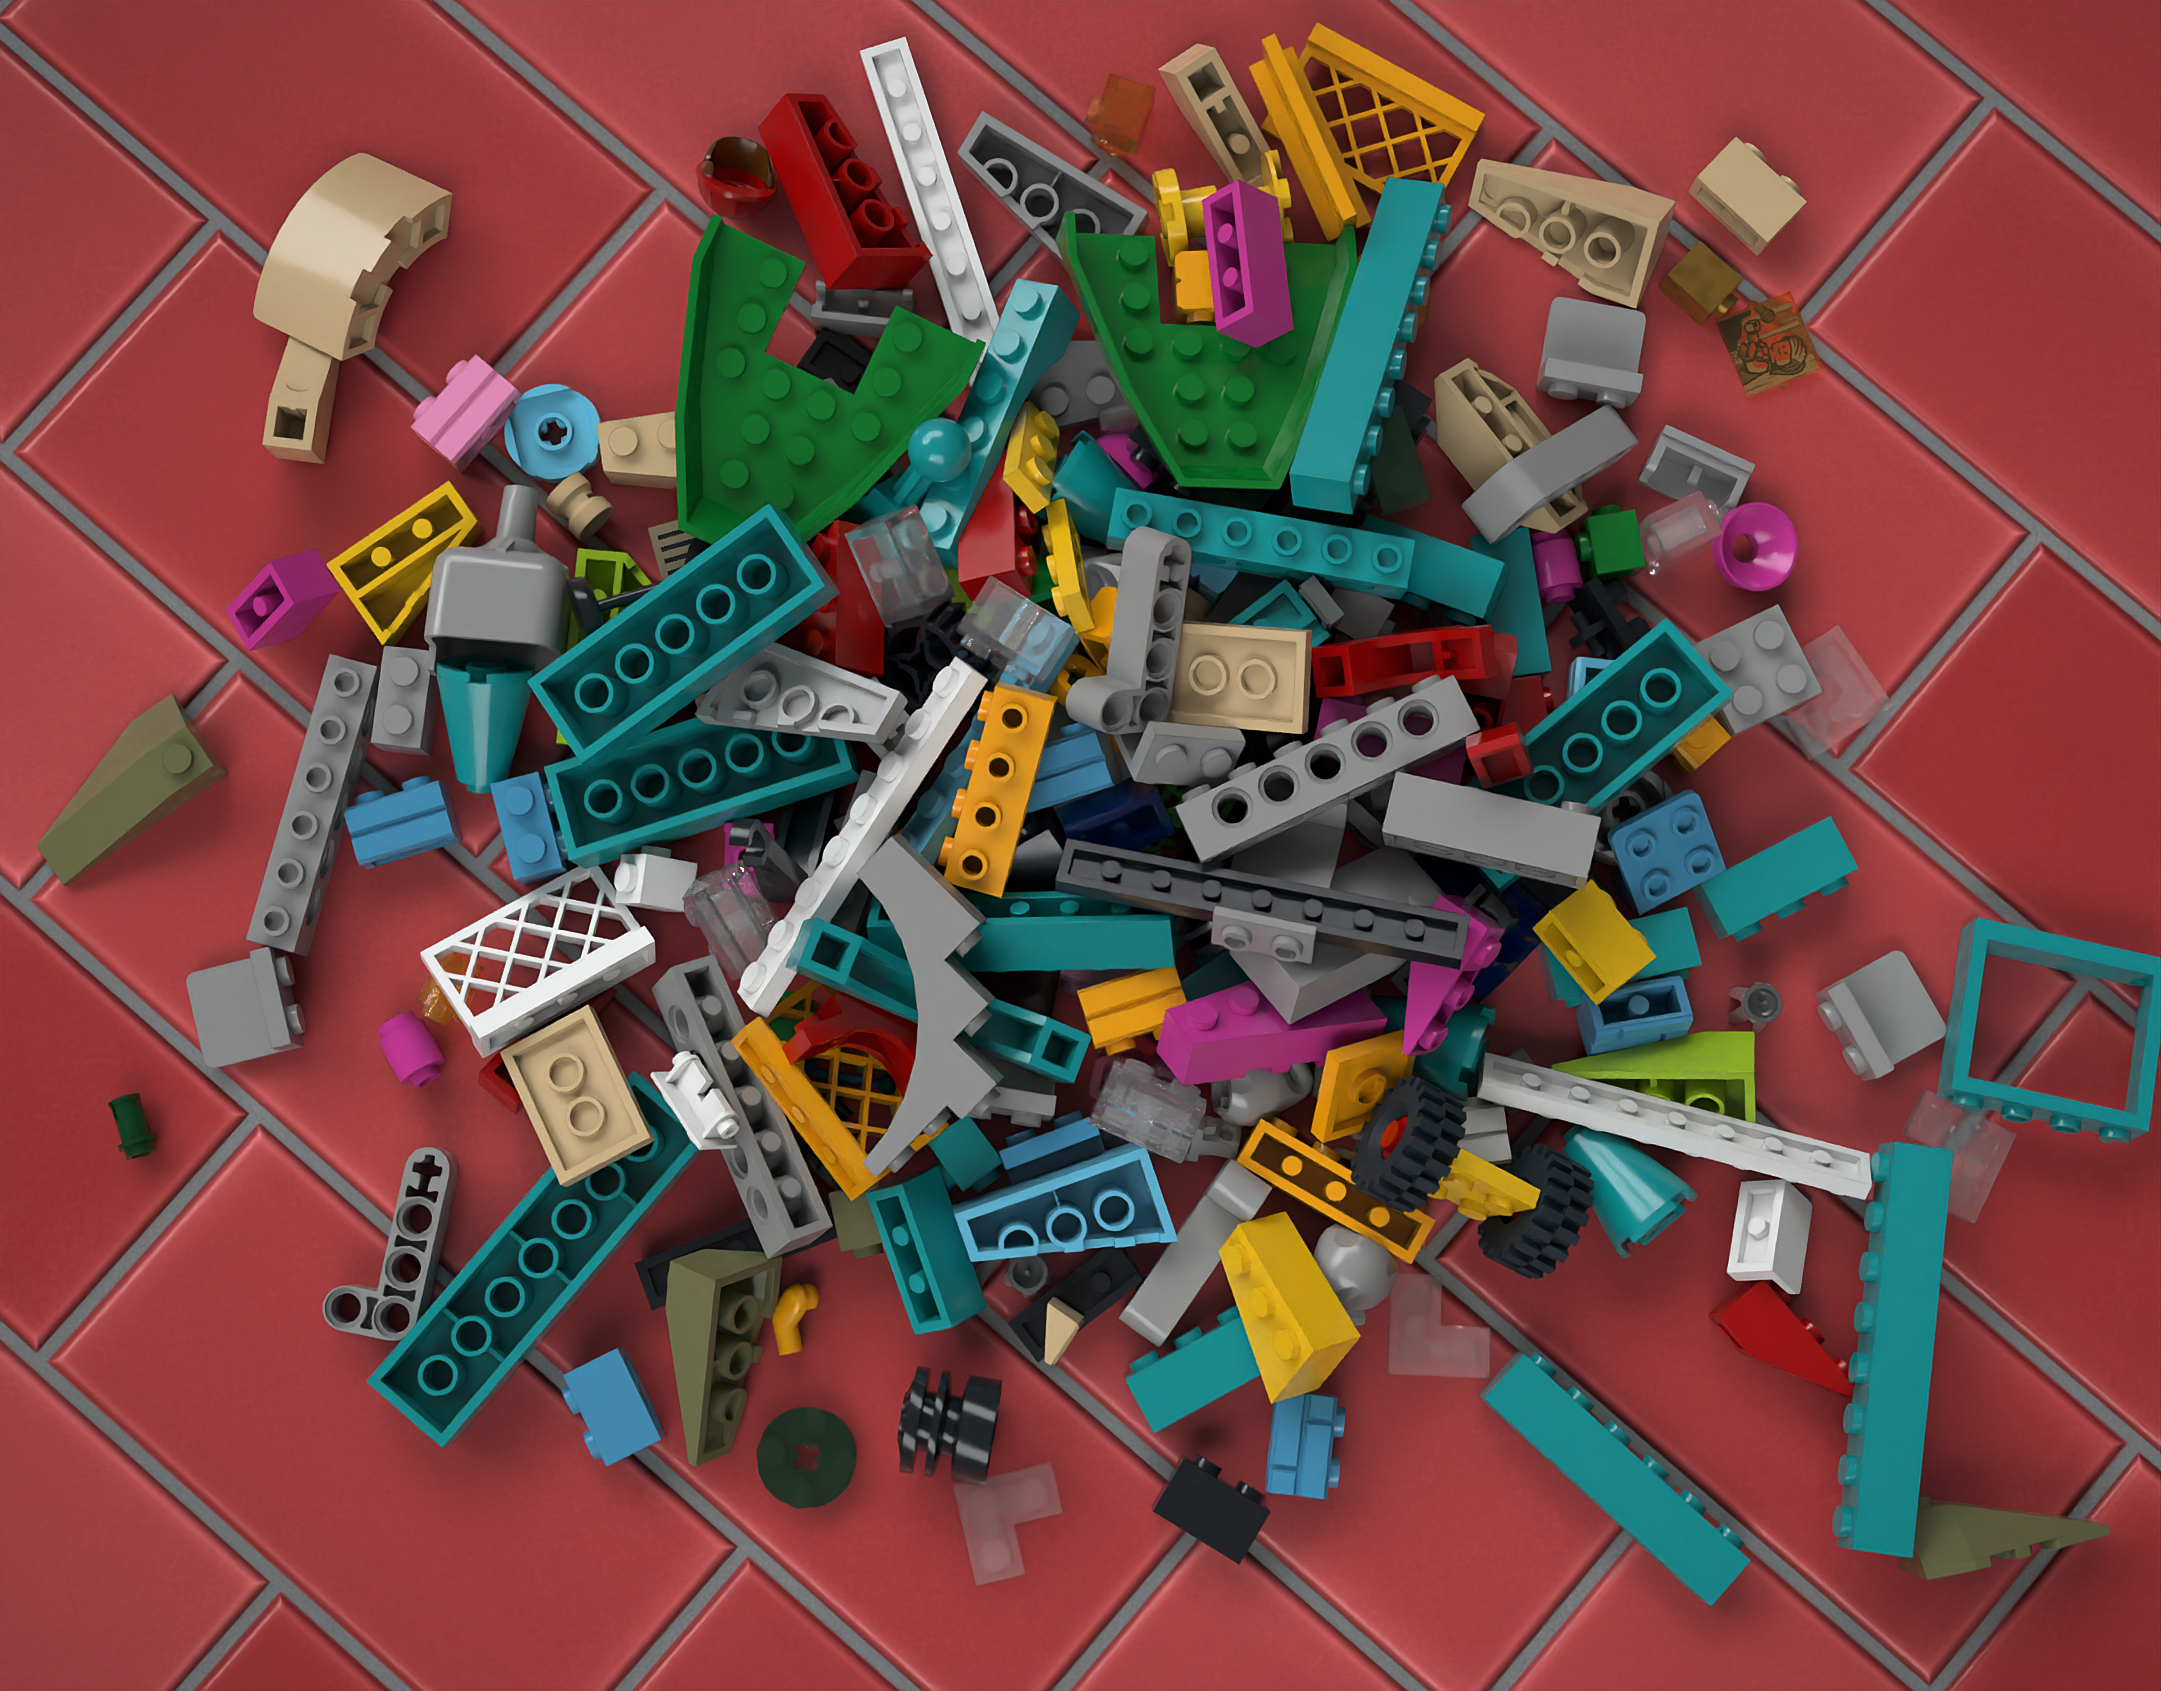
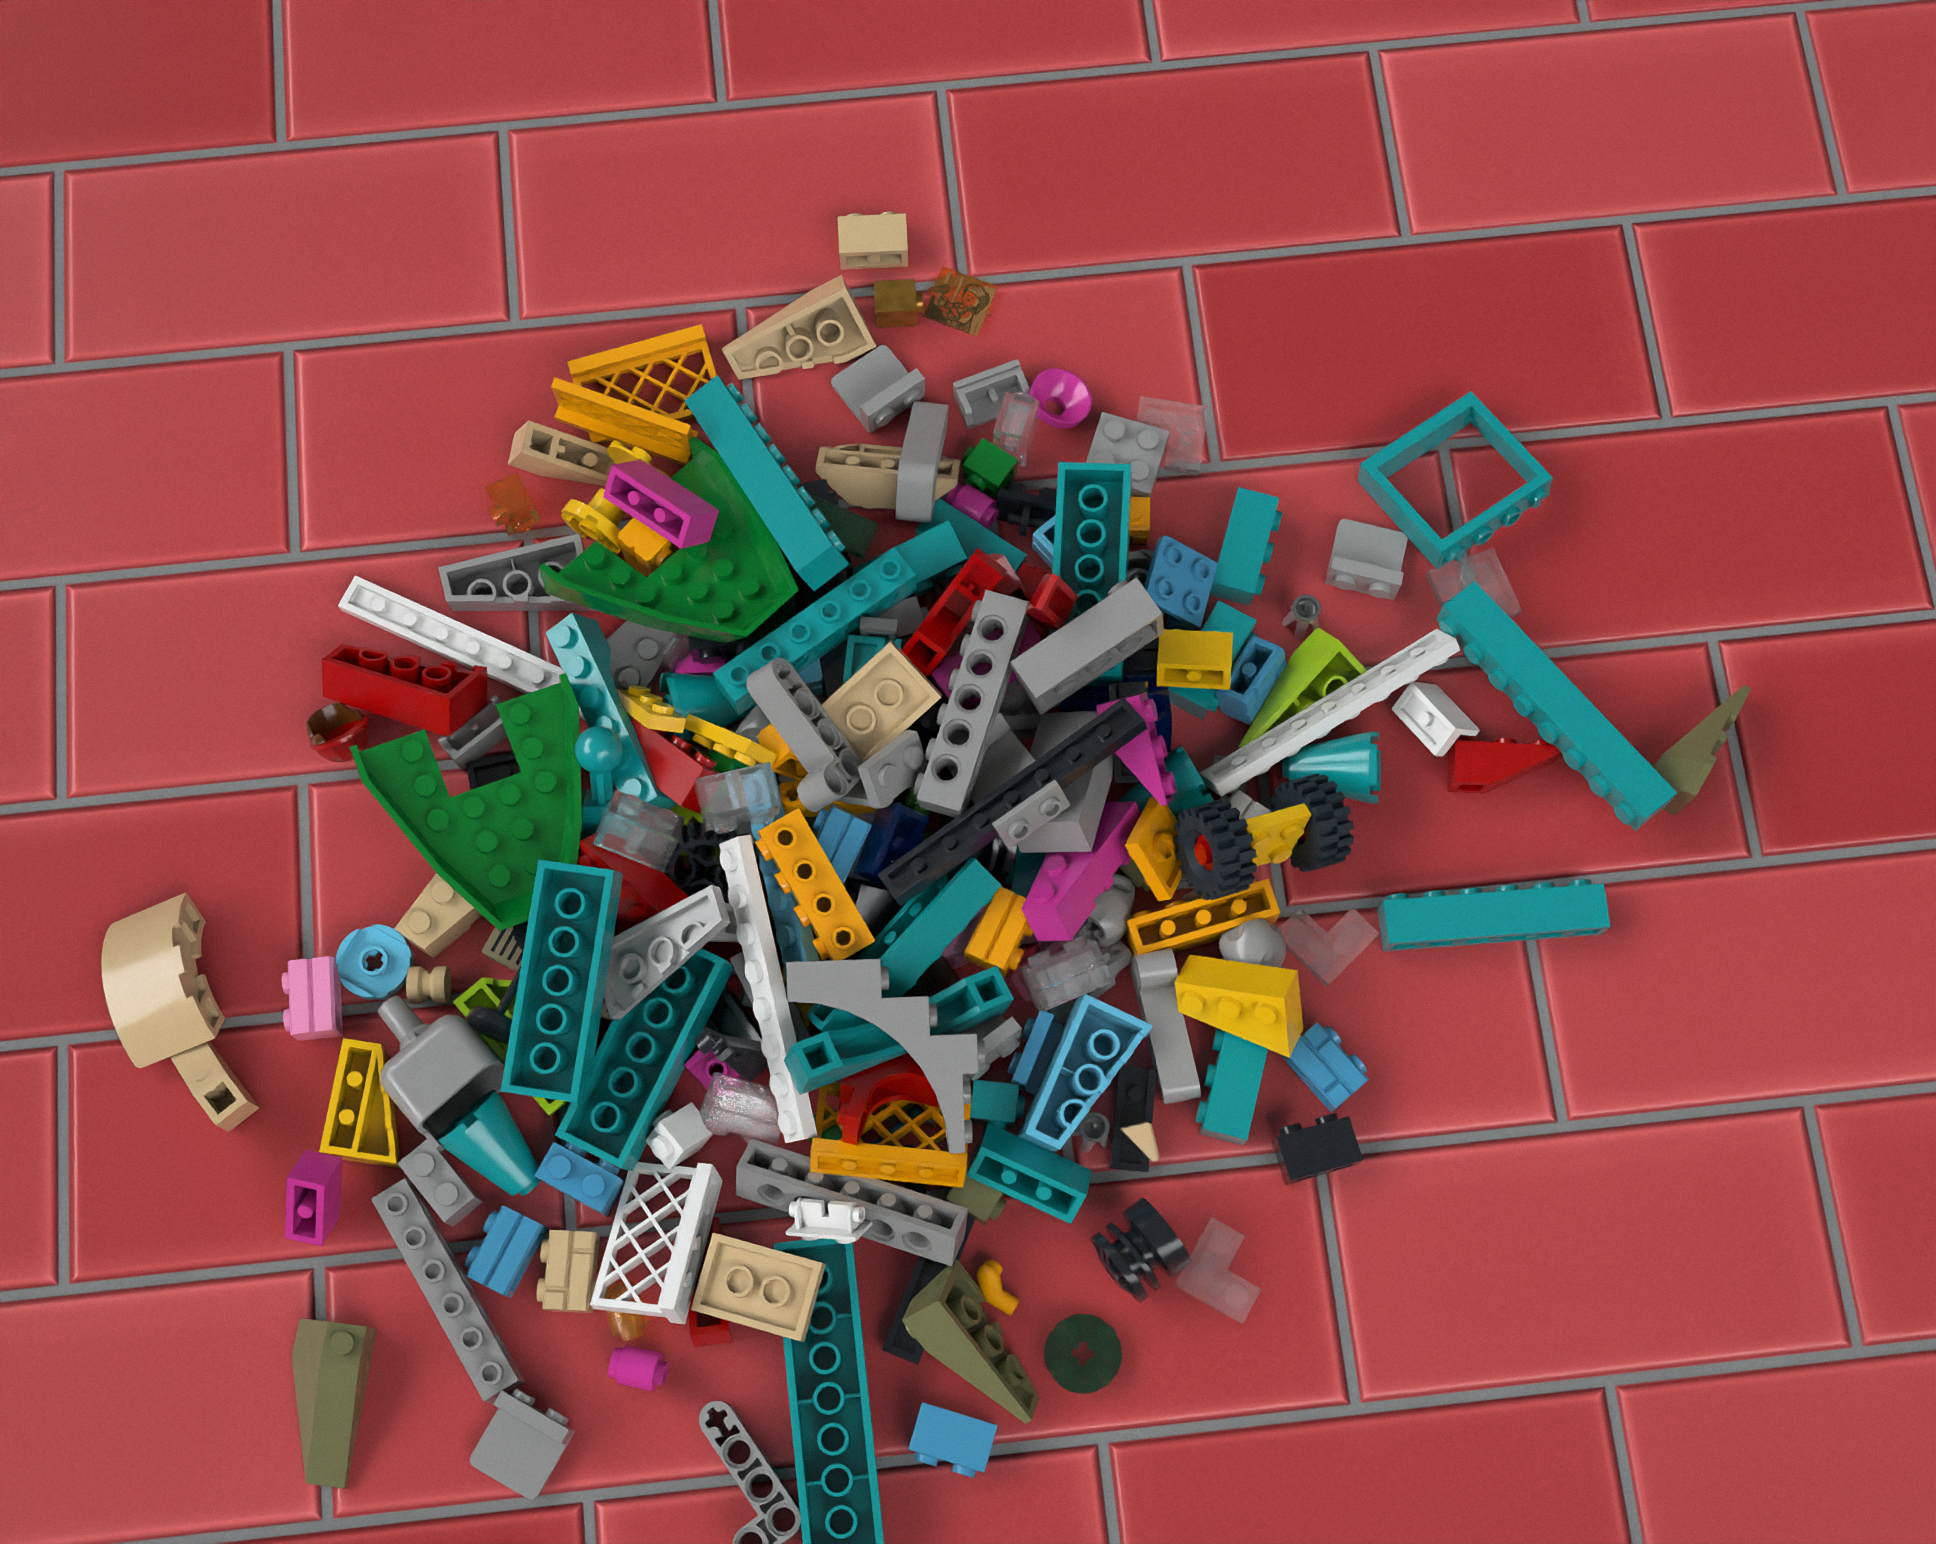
camera: 45 degrees left, 10 degrees down
none -> tan brick [537,1230,600,1313]

